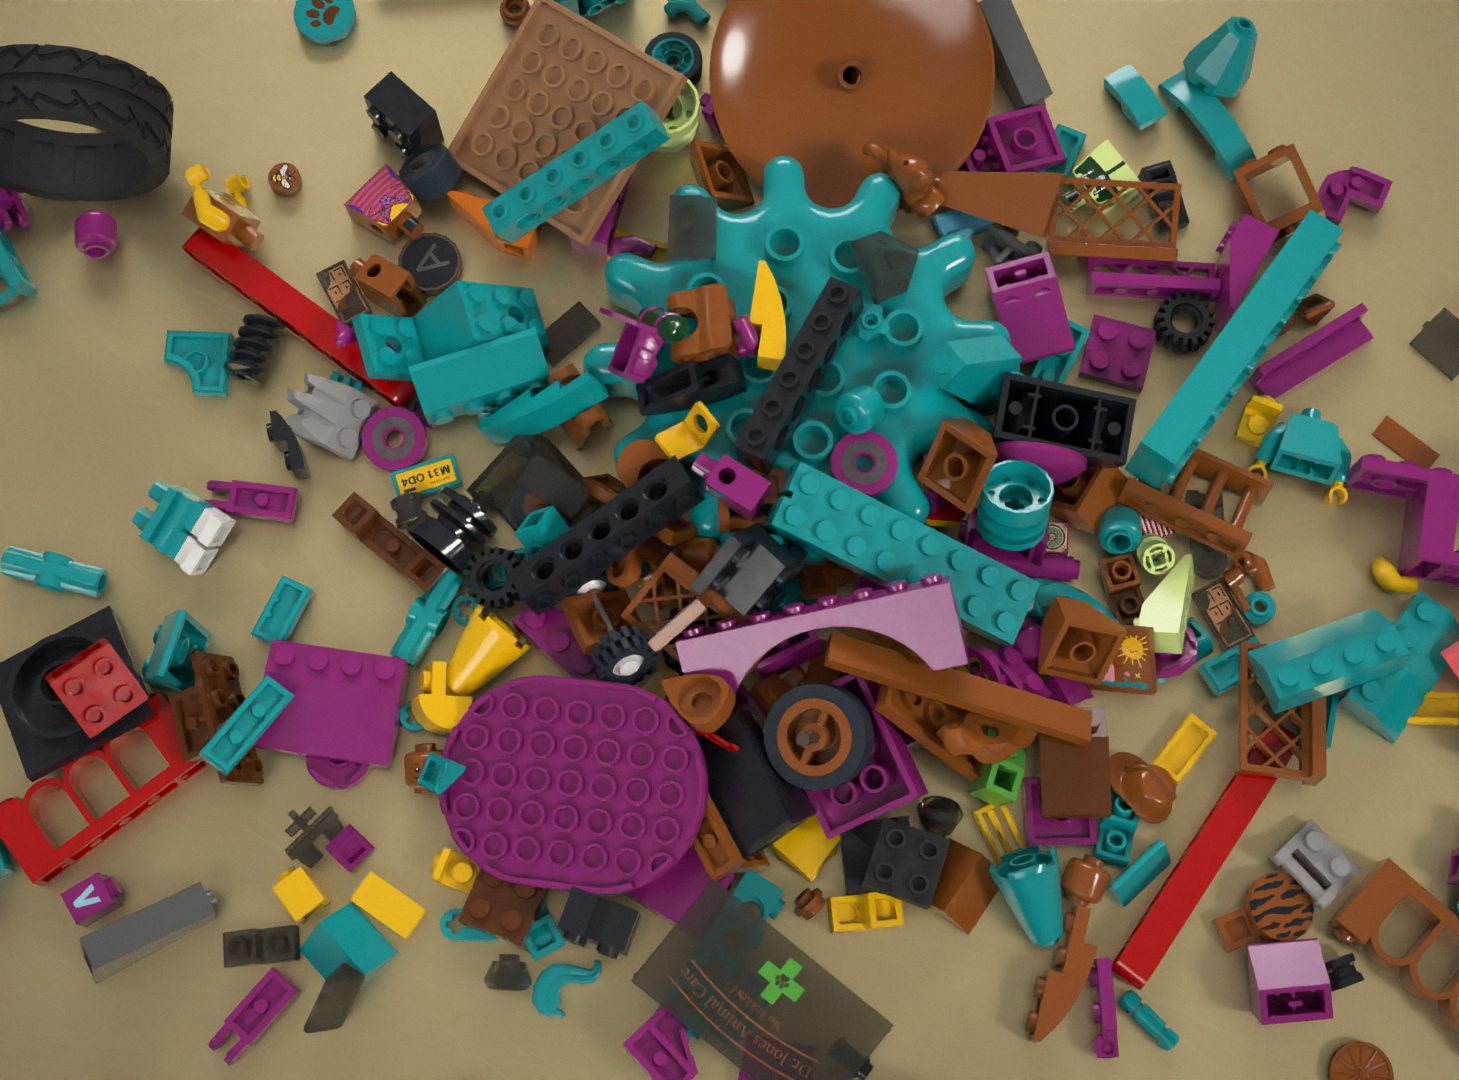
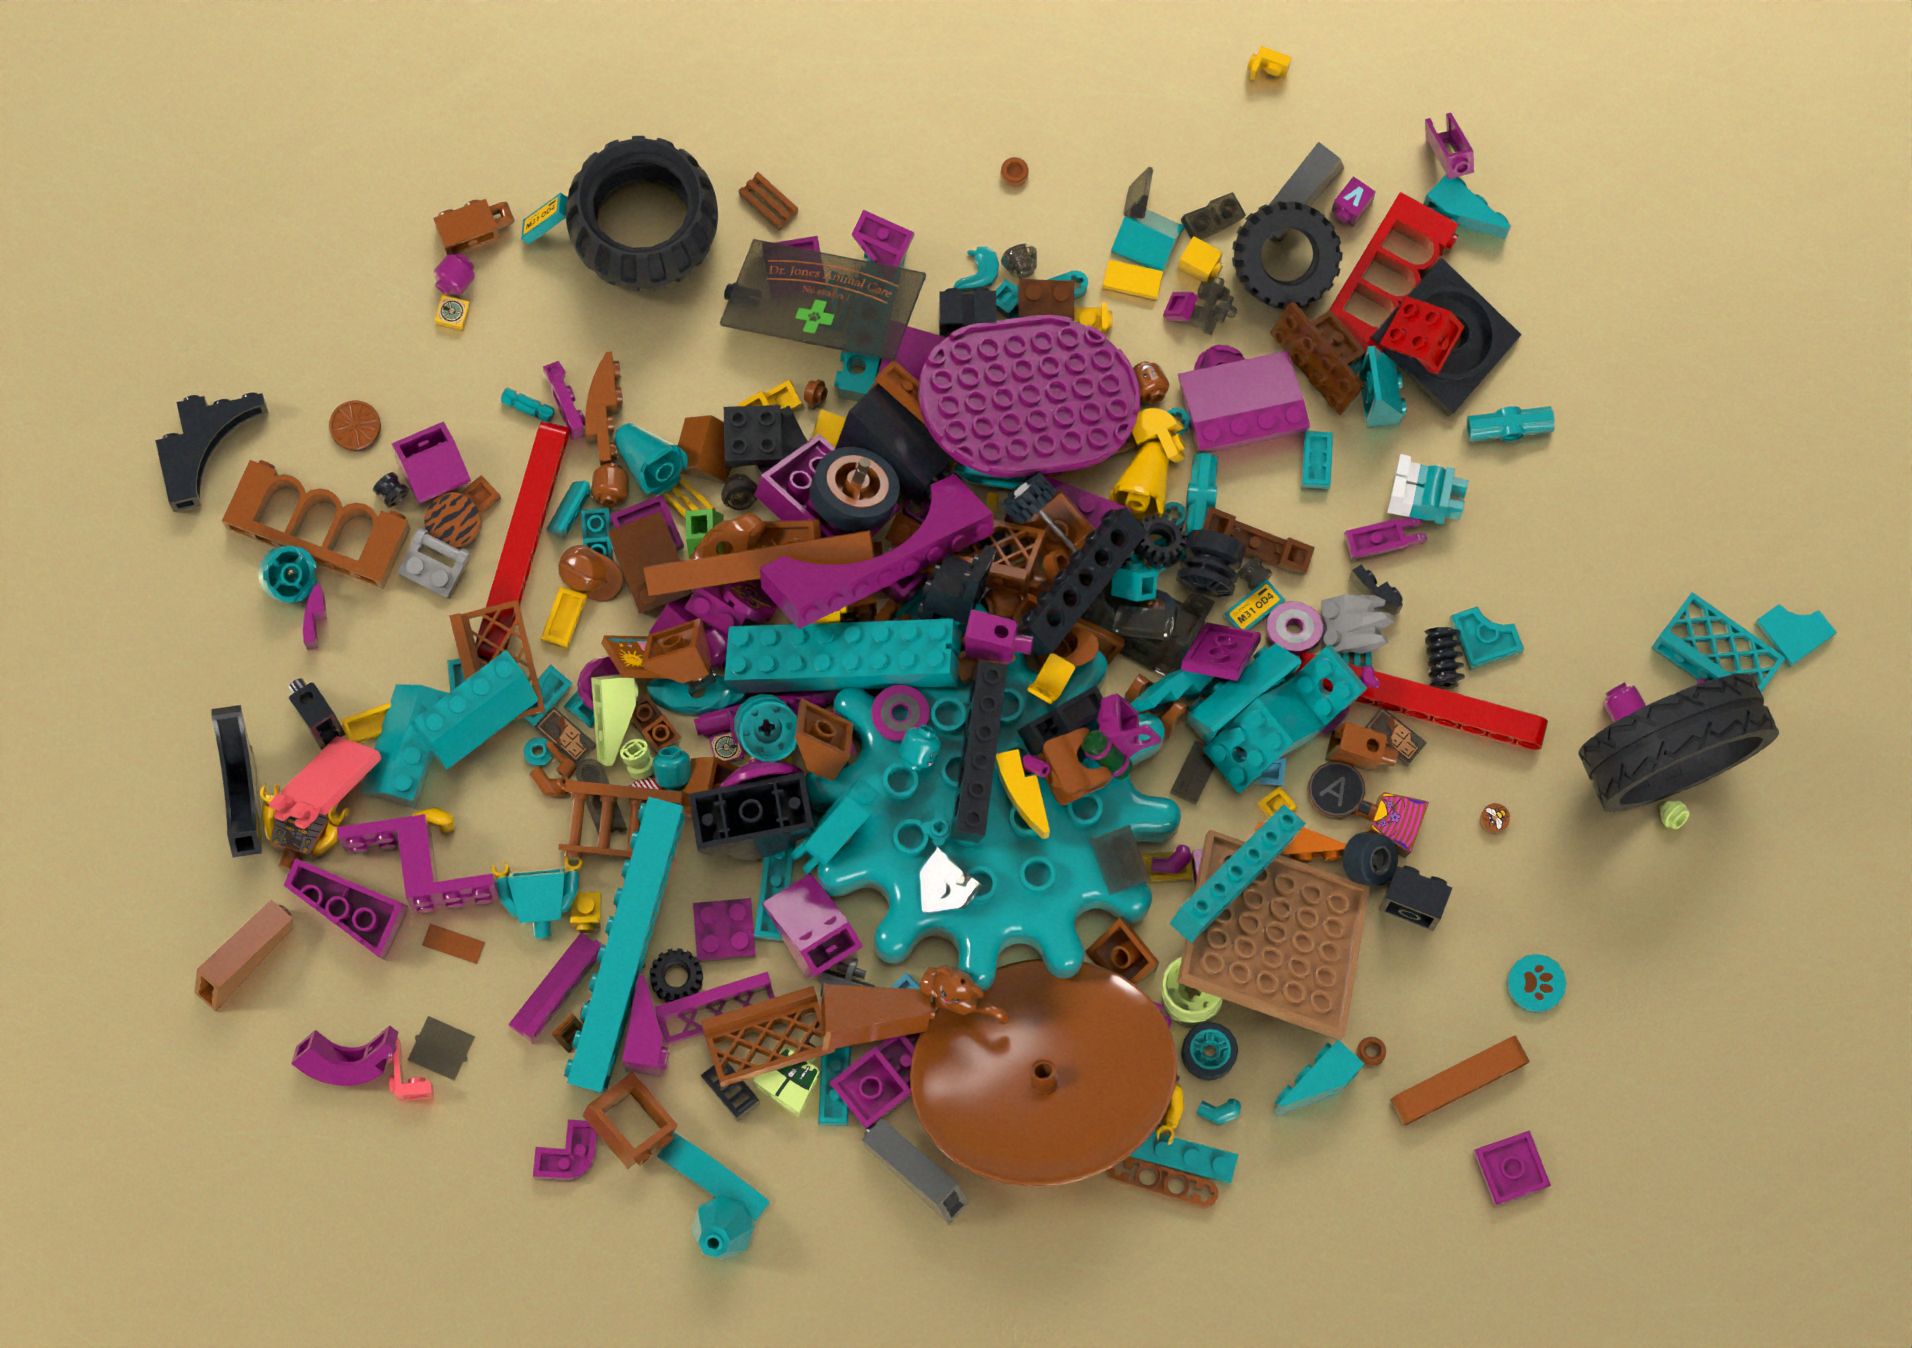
camera: 155 degrees right, 0 degrees up
torso [181,164,264,251] -> none
teal tile [199,675,294,777] -> none
magenta hinge [208,967,300,1066] -> none
teal slope [417,752,466,795] -> none
tile [647,593,712,652] -> none
dark orange piece [660,674,740,752] -> none
teal slope [1104,64,1166,130] -> none
none -> magenta tile [1182,622,1261,681]
none -> black tyre [1232,200,1343,310]
none -> yellow tile [1257,786,1298,819]

